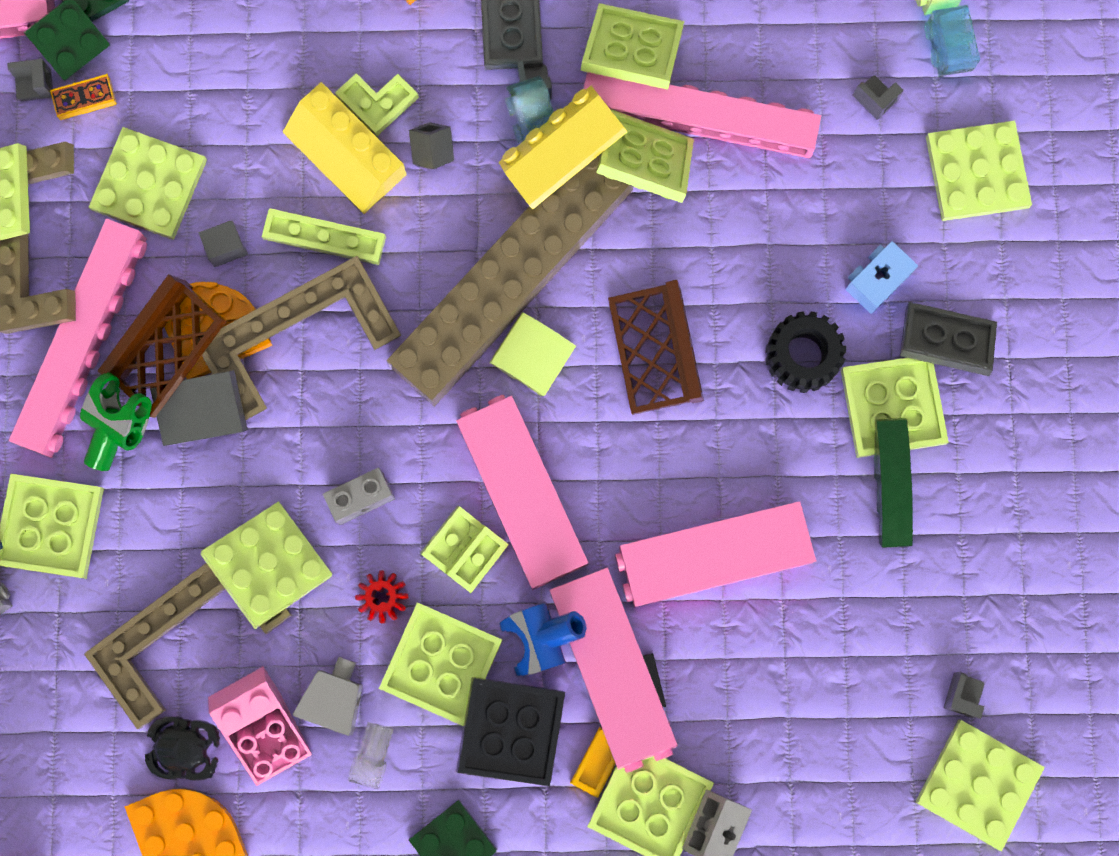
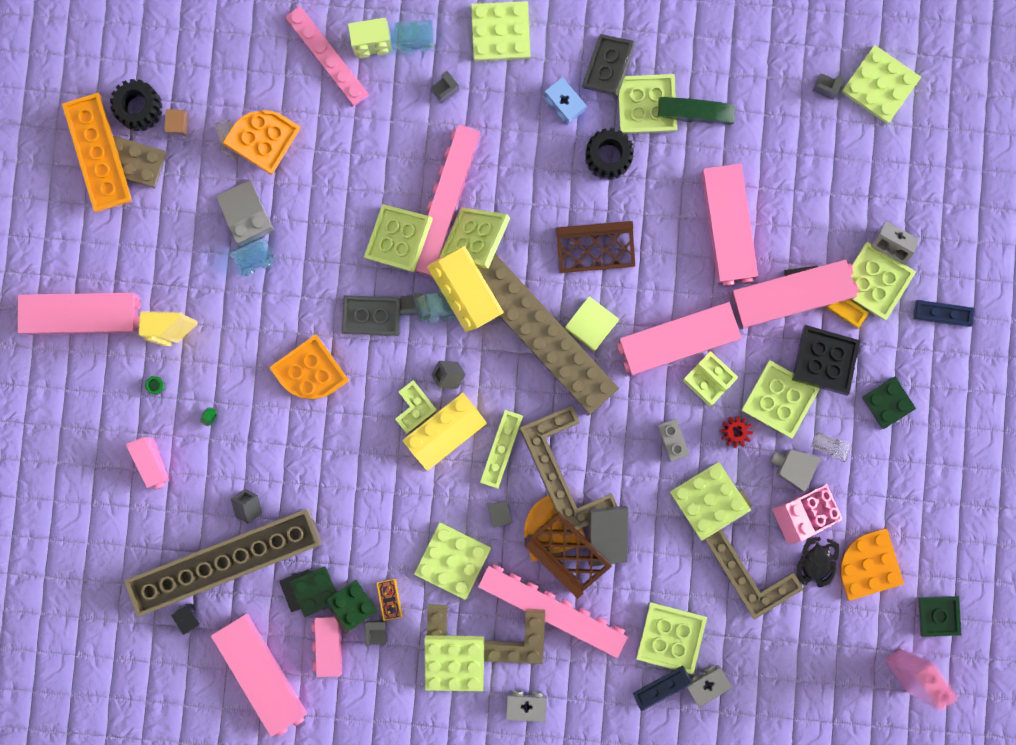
camera: 80 degrees left, 5 degrees up
green connector [80,373,152,471] -> none
blue connector [499,603,587,676] -> none

